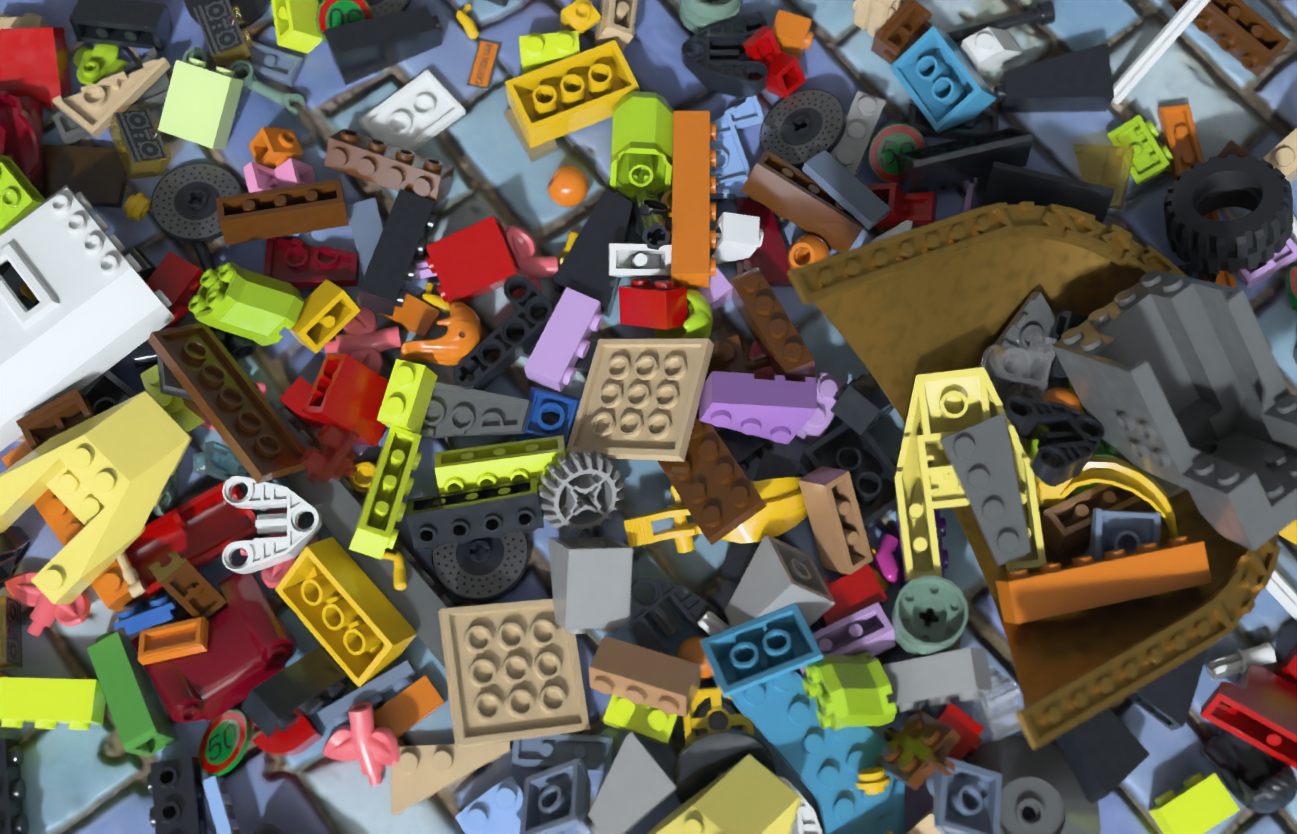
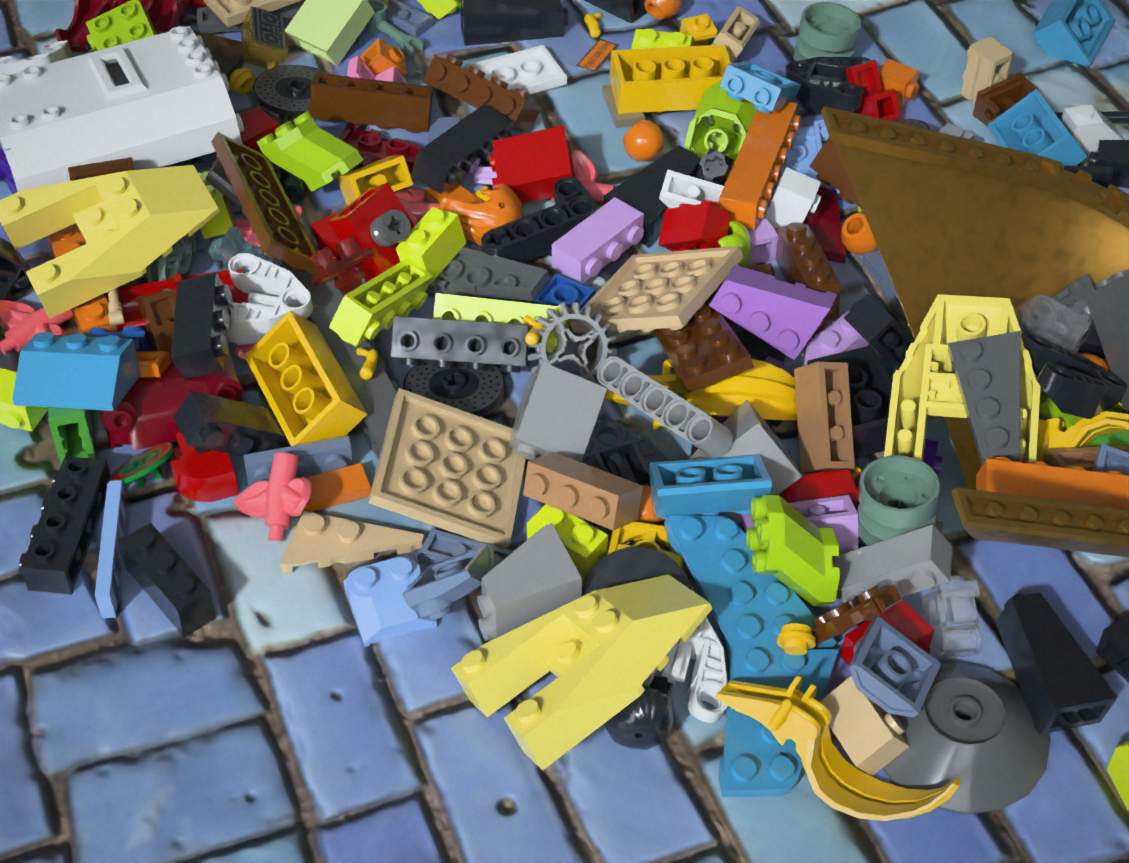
camera: 15 degrees right, 25 degrees down
none -> dark azure slope [12,332,141,411]
none -> black brick [170,272,232,380]
none -> dark grey wheel [370,209,411,247]
none -> yellow piece [523,315,544,346]
none -> light grey beam [597,356,733,458]
none -> dark azure plate [719,61,801,114]

